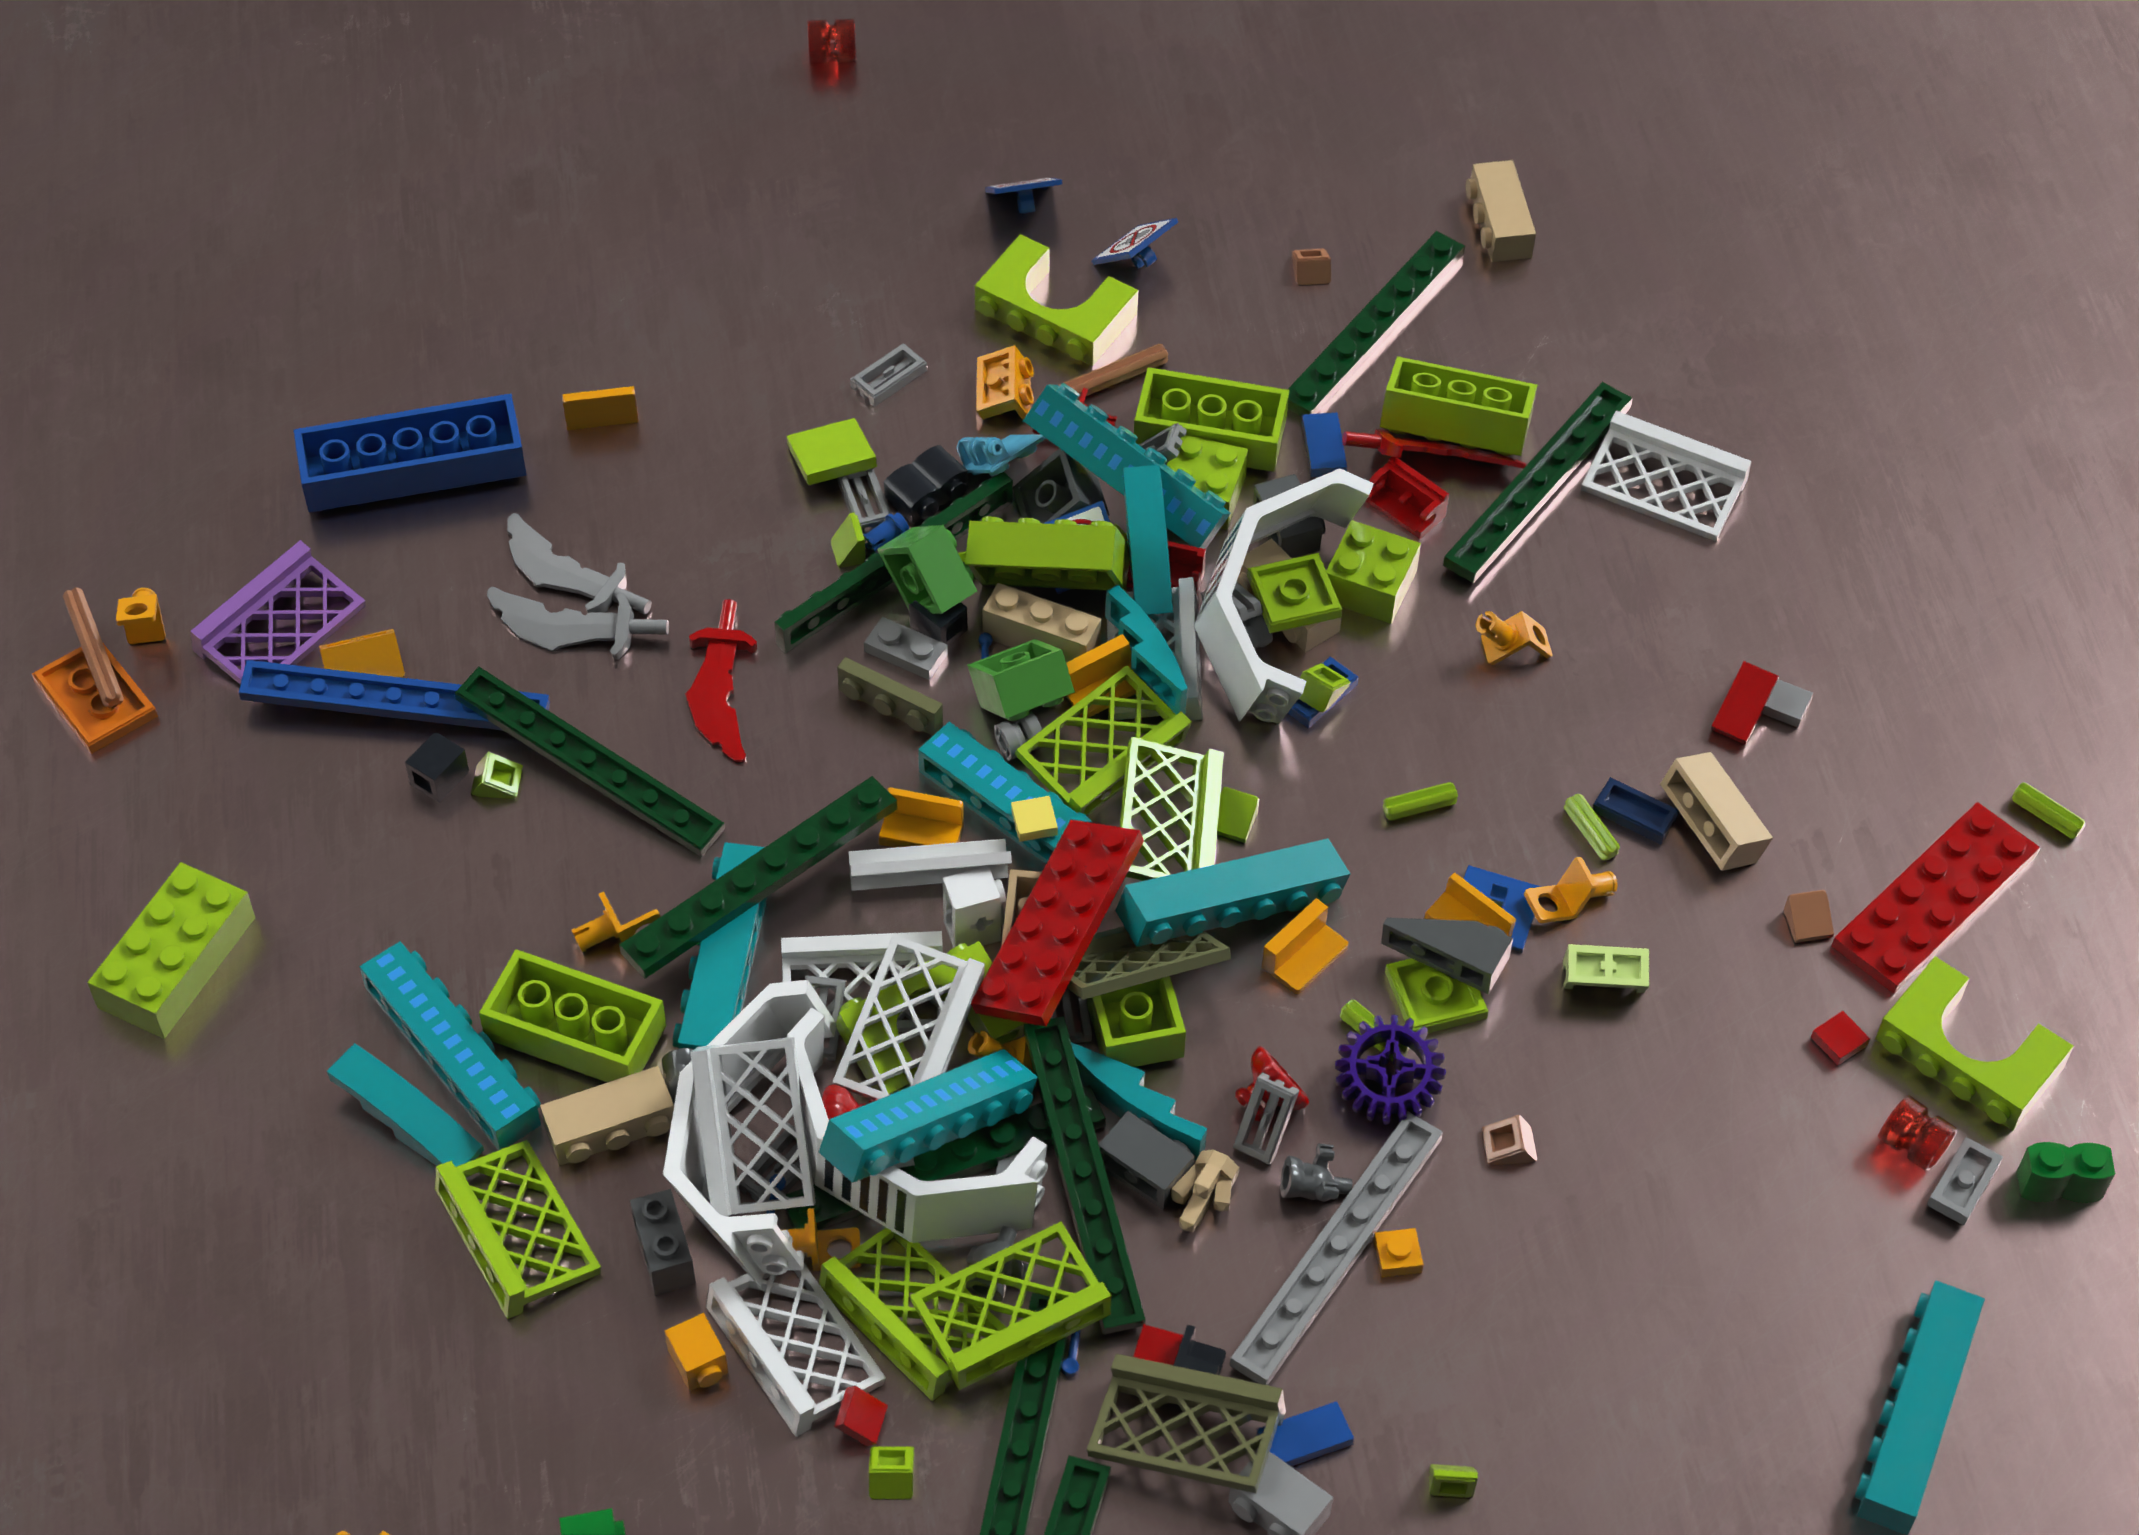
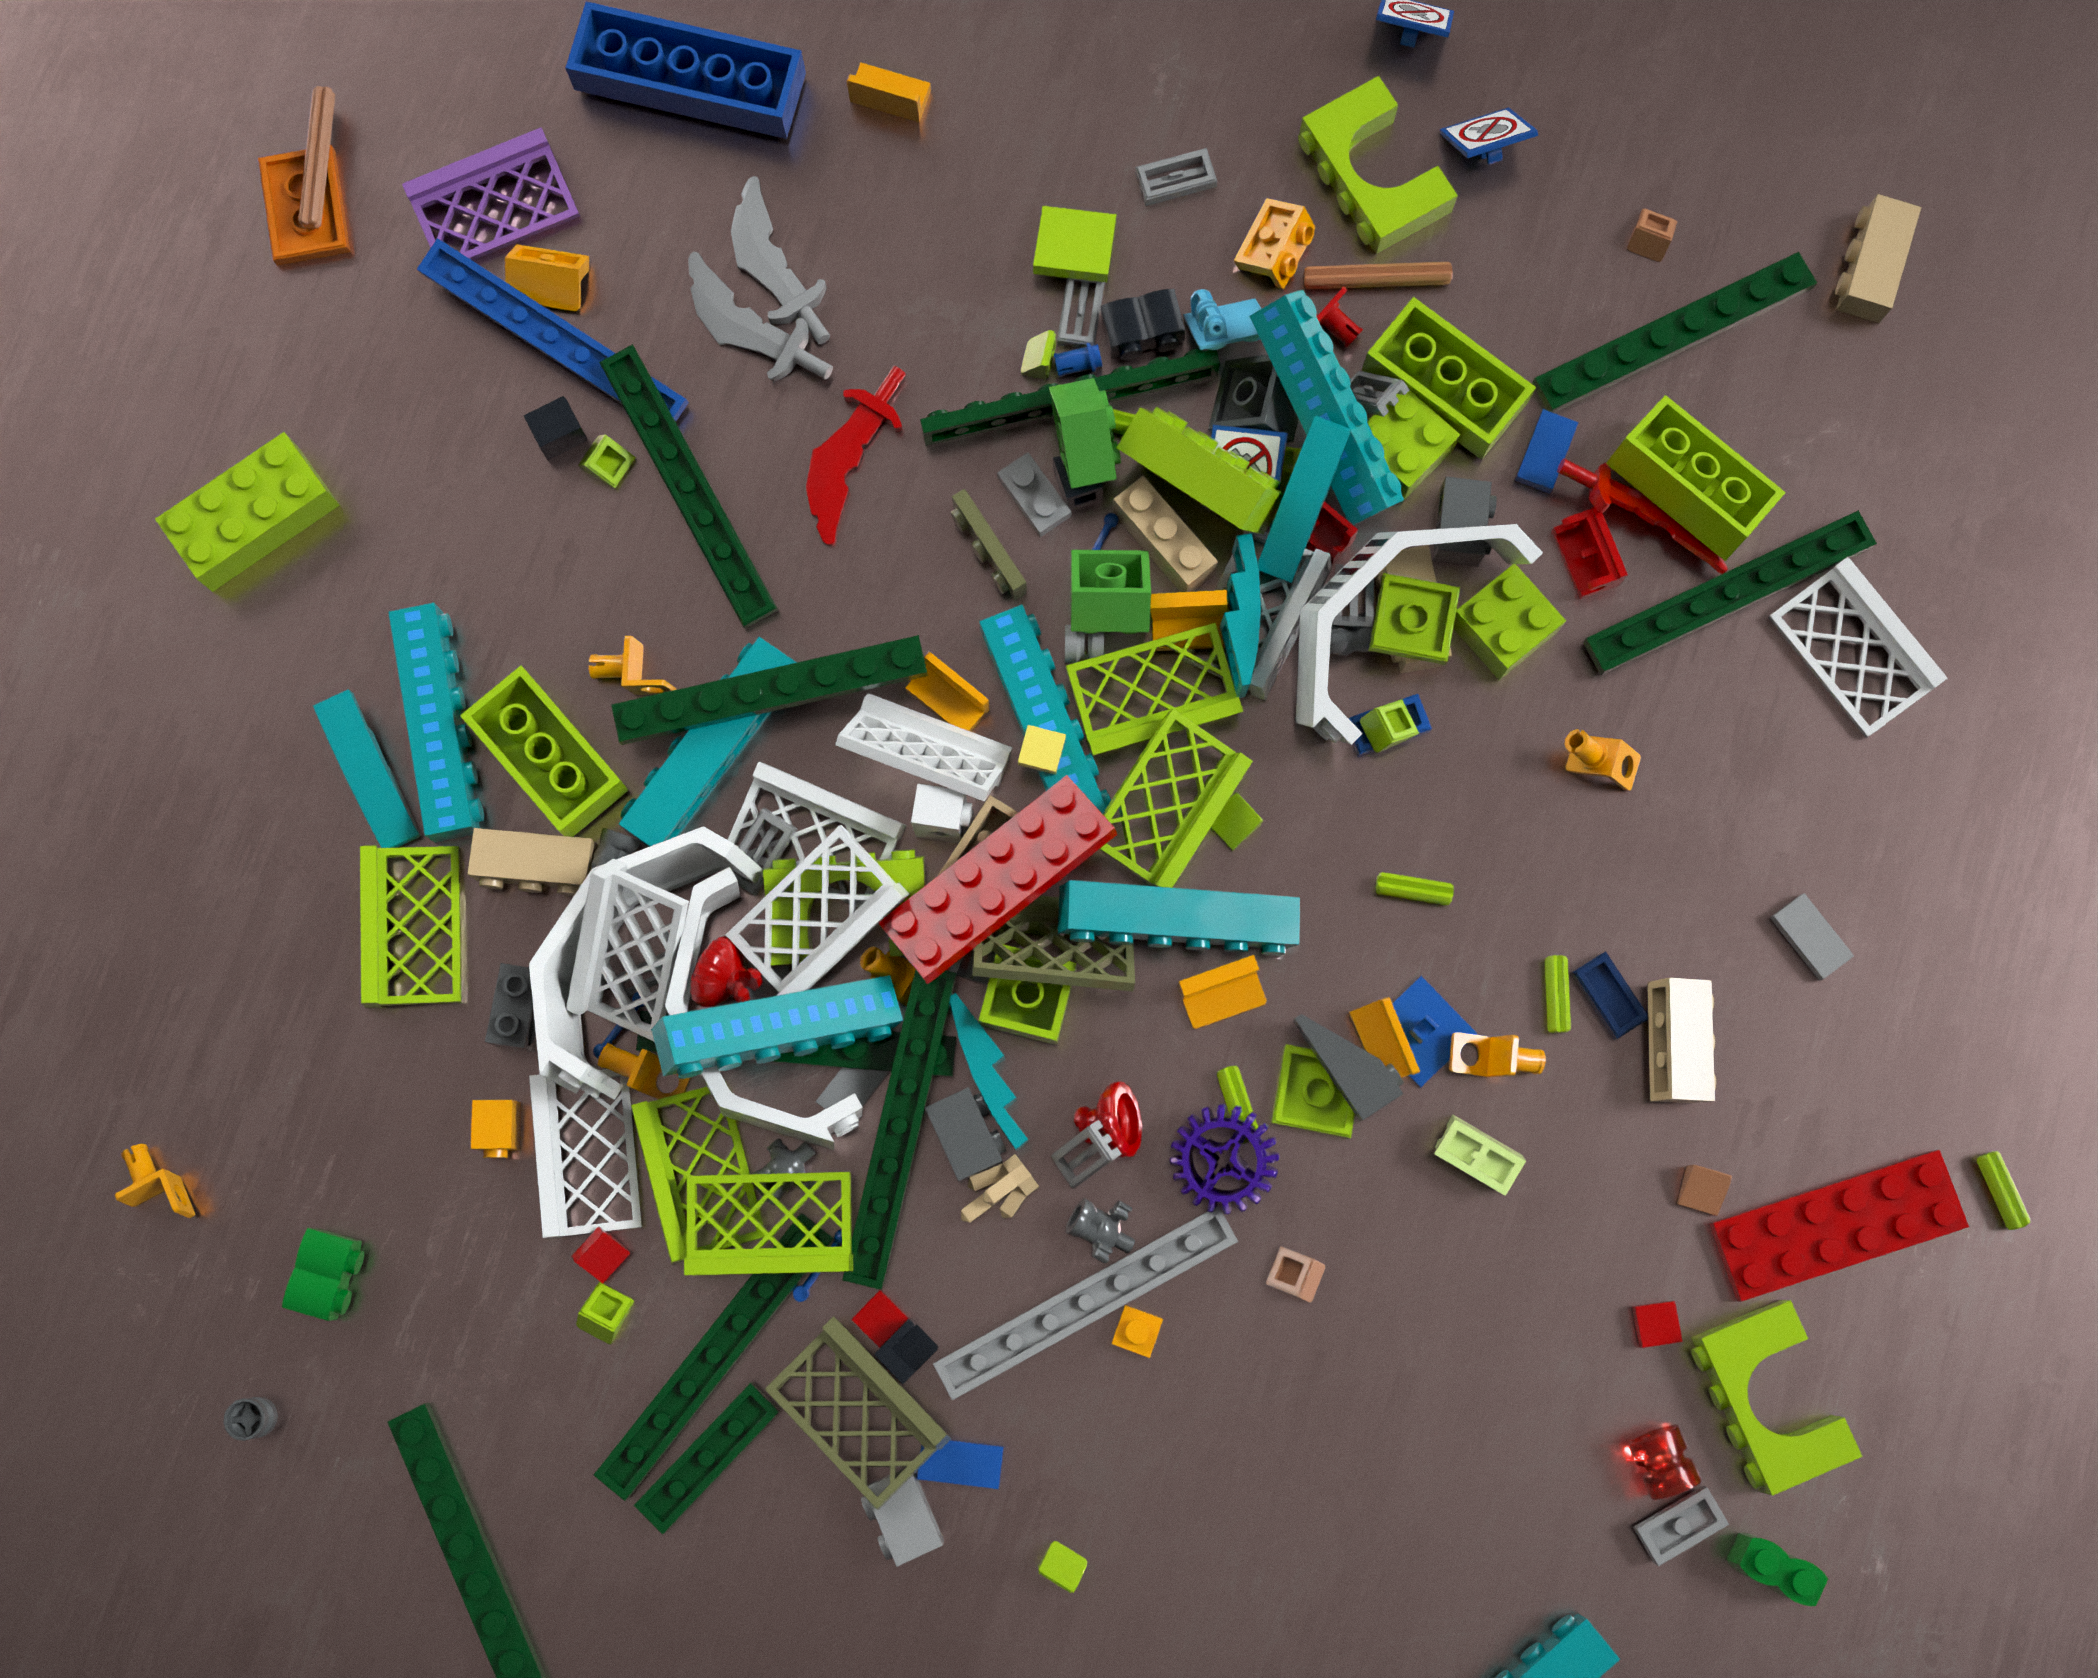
camera: 30 degrees right, 25 degrees up
light orange bracket [116,588,166,644] -> none
red tile [1711,661,1779,745] -> none

